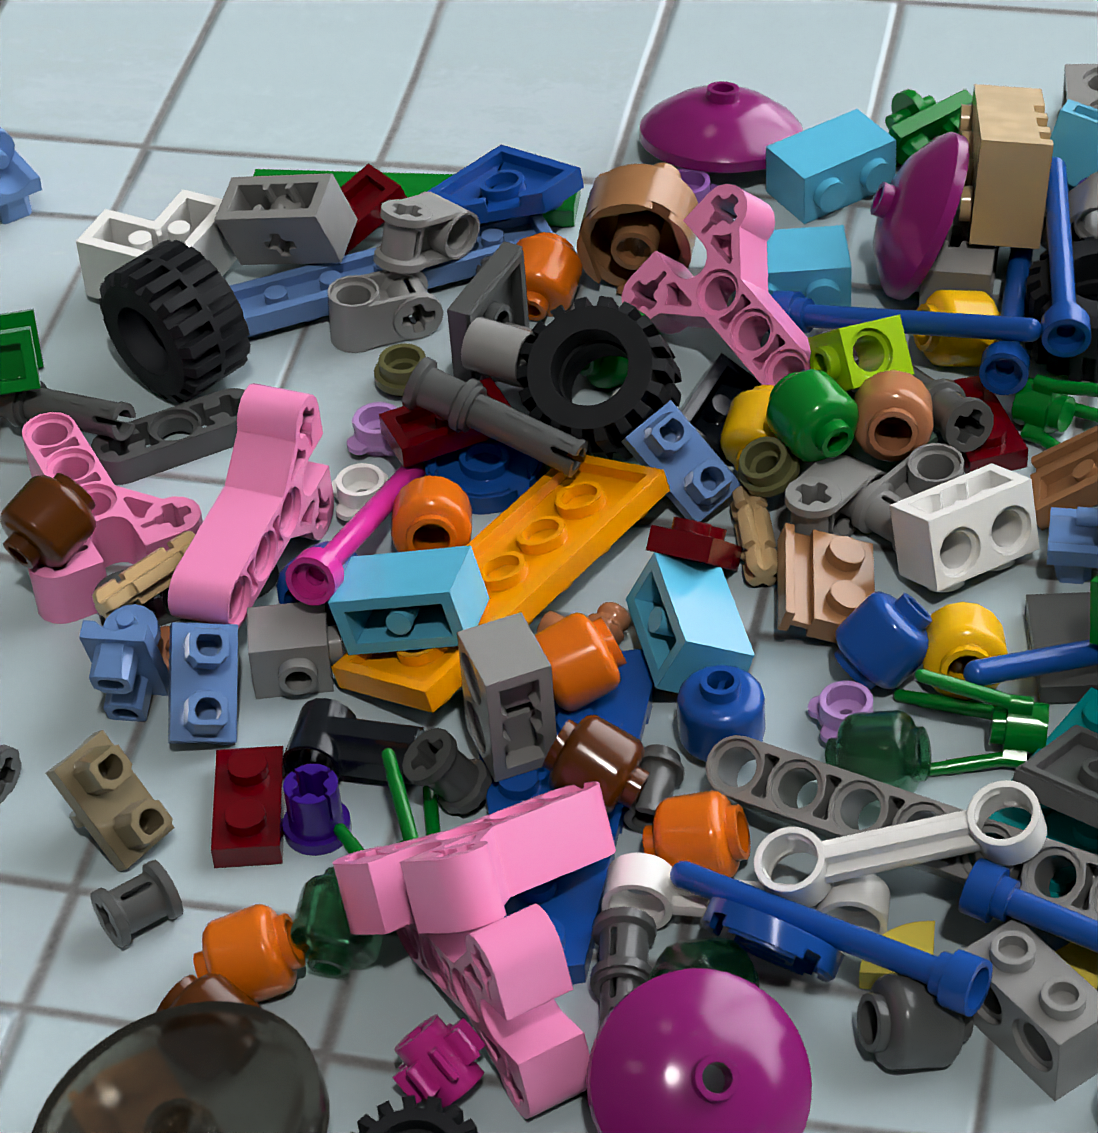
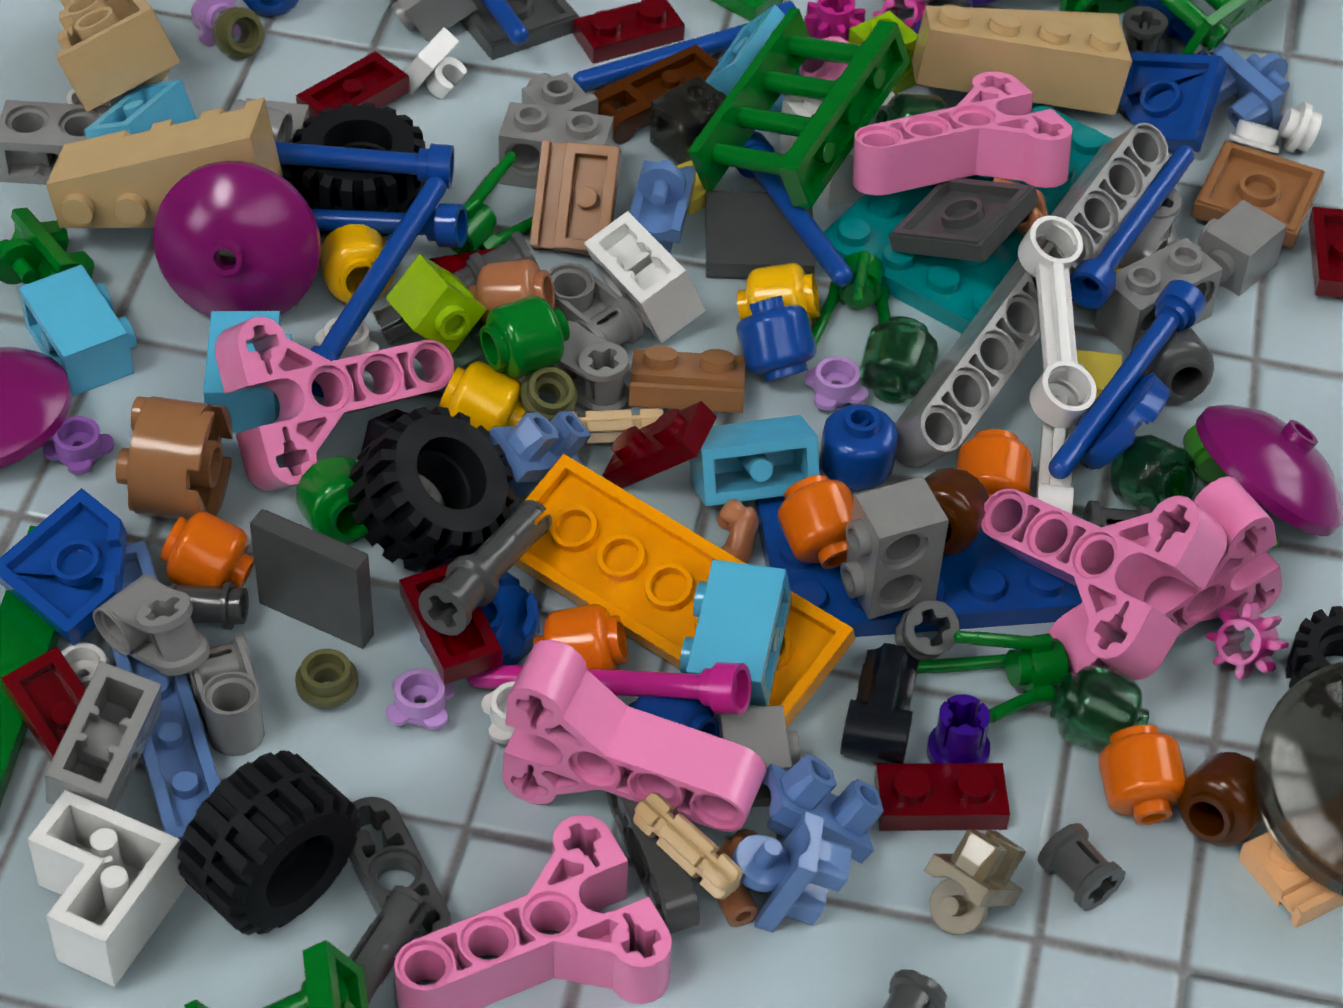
camera: 95 degrees left, 5 degrees up
reddish brown head [0,473,96,569] -> none
light grey piece [461,317,537,389] -> none

